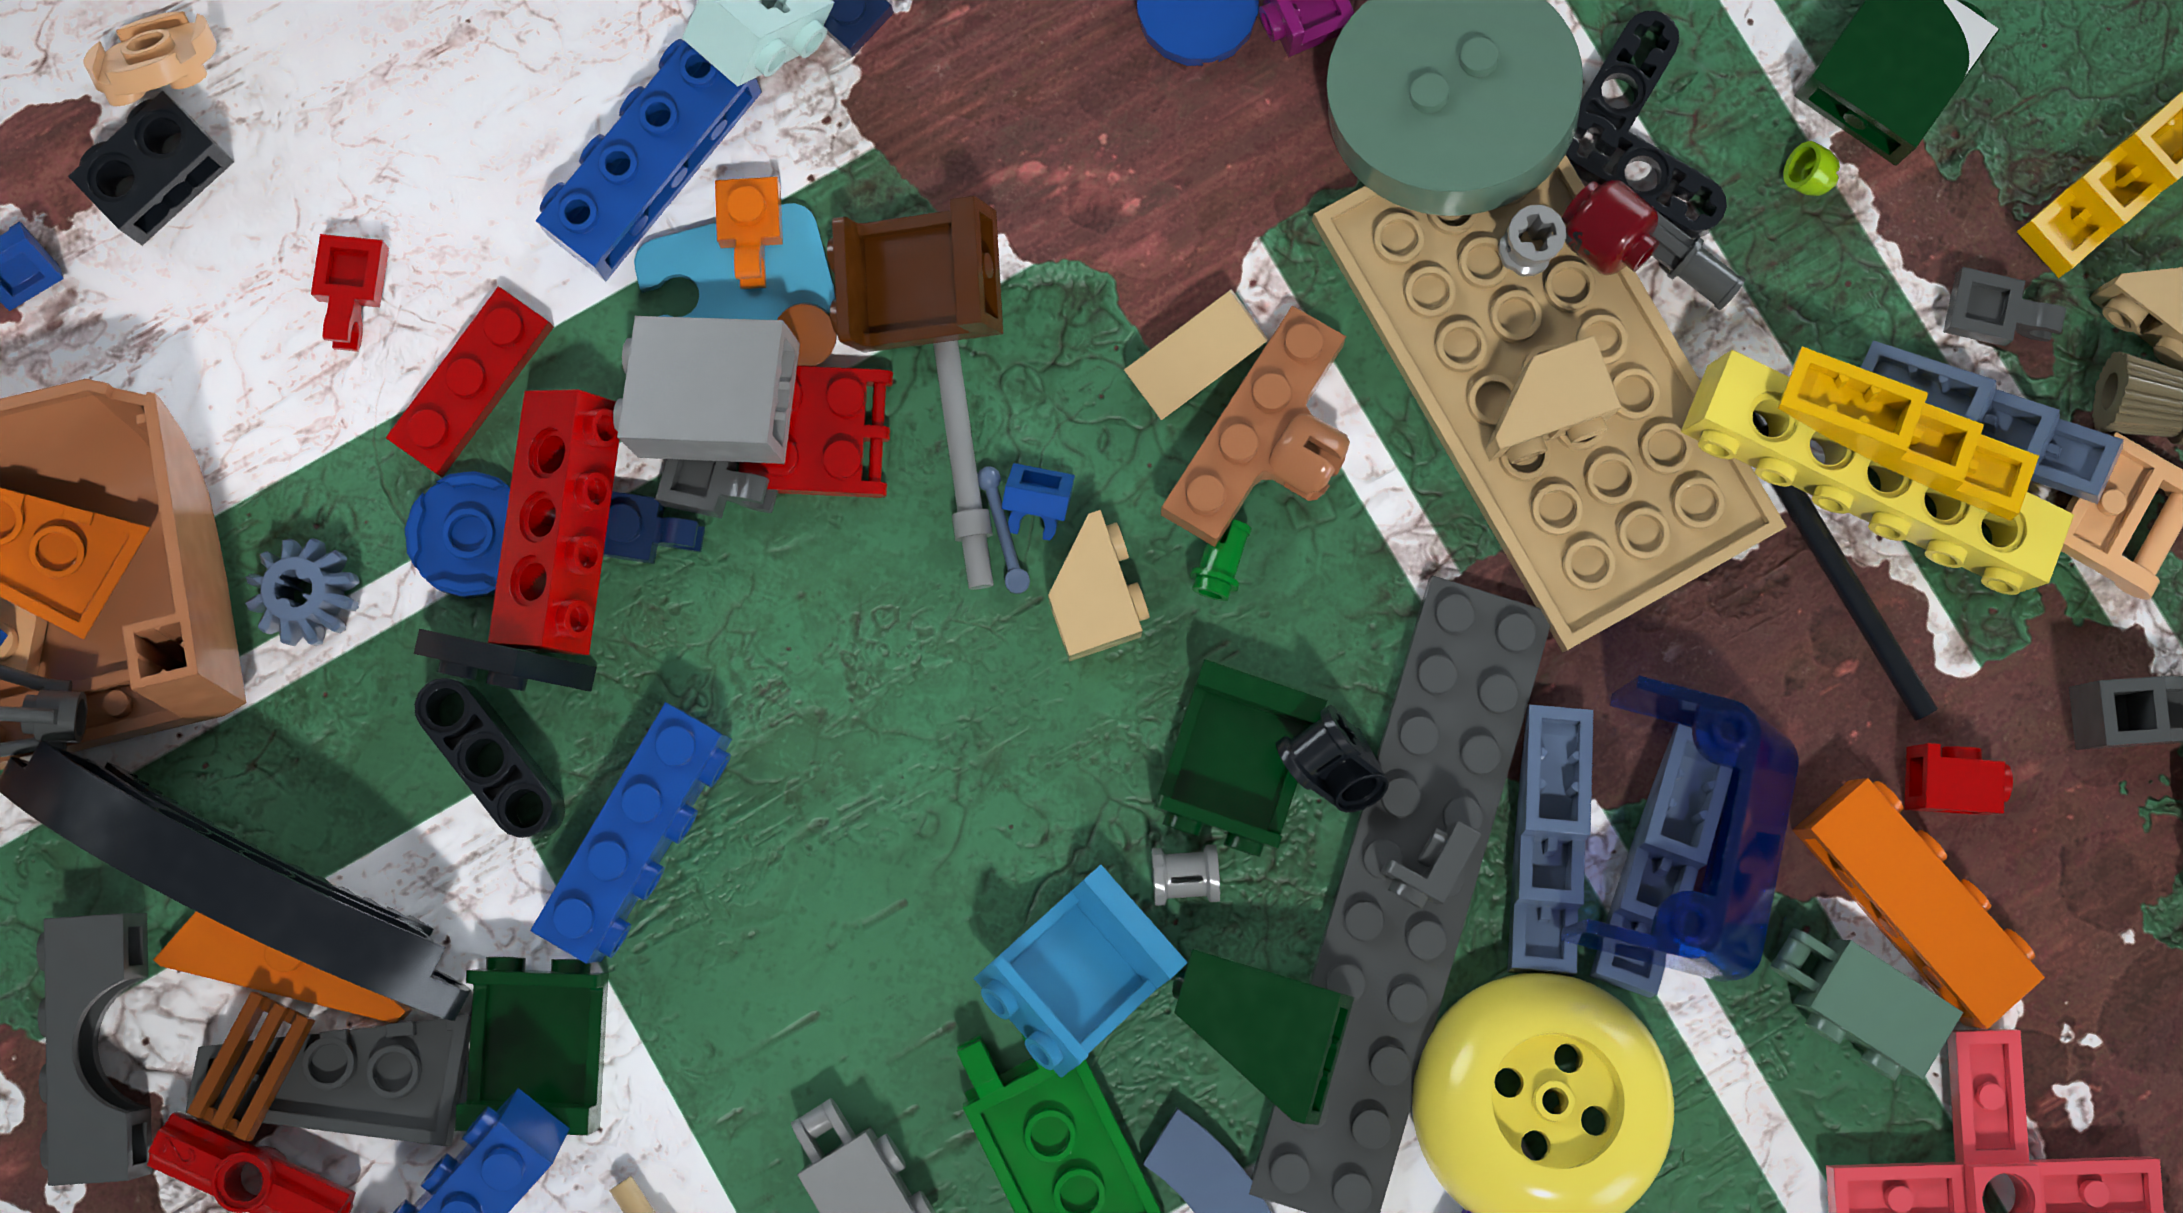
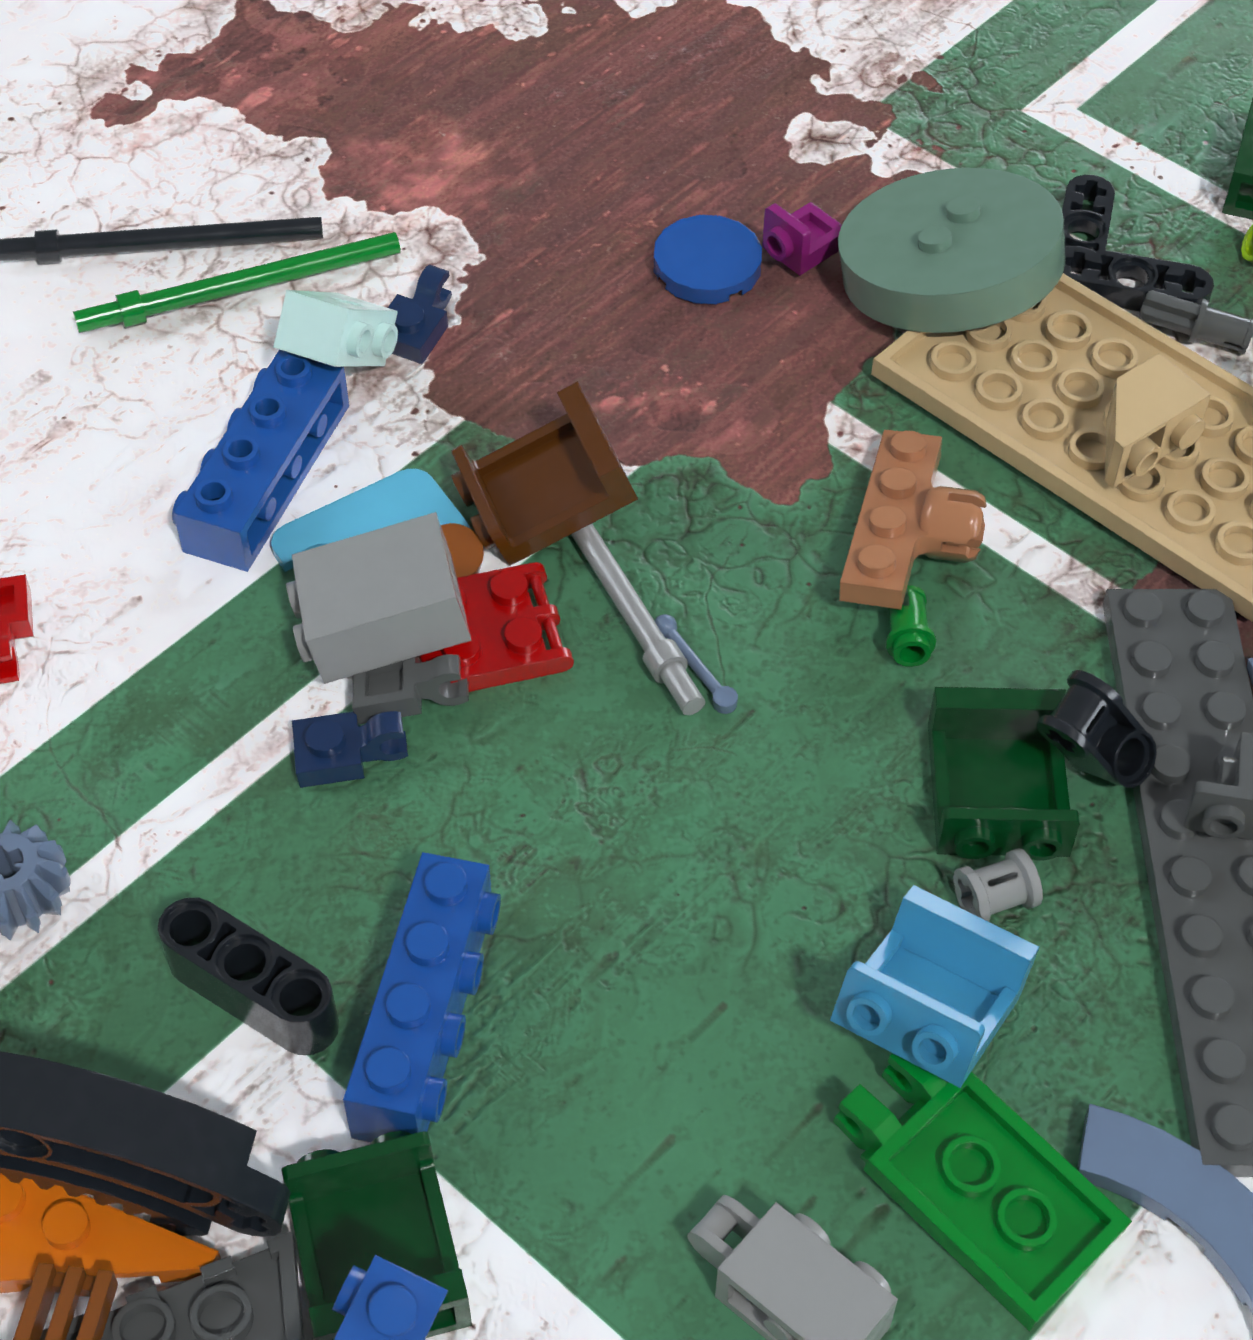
camera: 15 degrees left, 30 degrees down
red plate [386,286,554,478] -> none
blue tile [405,471,510,599] -> none
black wing [413,629,597,692] -> none
red brick [488,389,619,655] -> none
orange plate [715,177,783,289] -> none
blue tile [1002,463,1075,541] -> none
tan slope [1048,510,1150,662] -> none
tan slope [1124,289,1269,420] -> none
dark green slope [1172,949,1355,1125] -> none
light grey bush [1498,205,1566,277] -> none
dark red head [1562,180,1659,275] -> none

